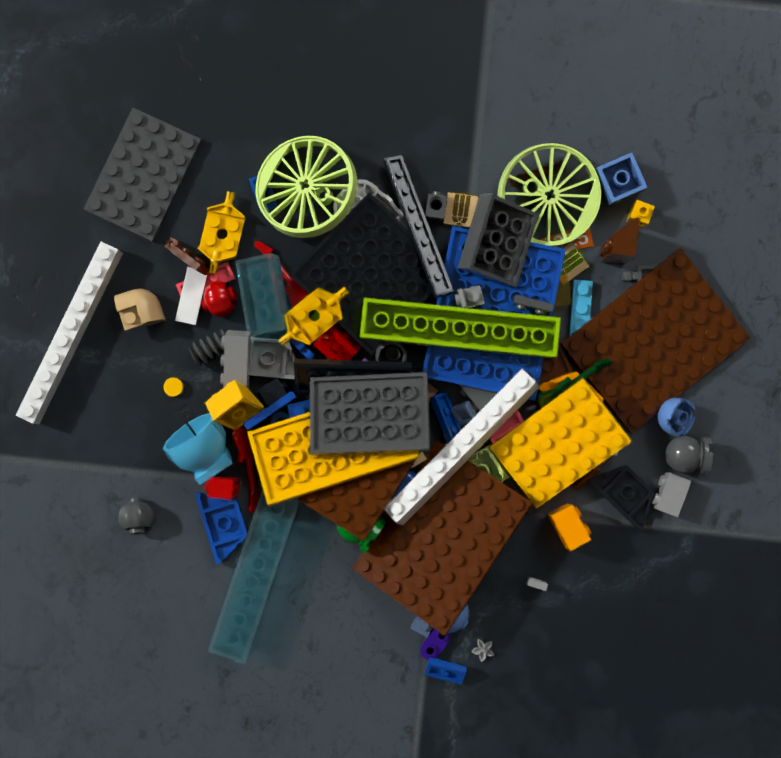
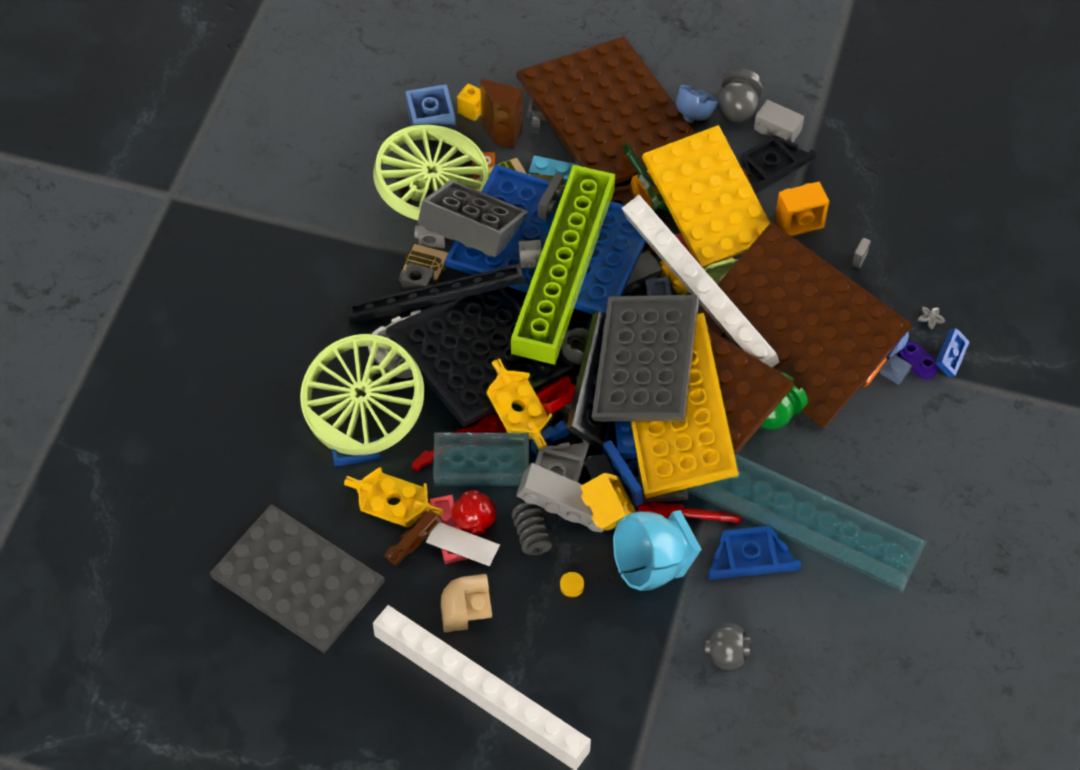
camera: 80 degrees left, 30 degrees down
red brick [205,476,240,499] -> none

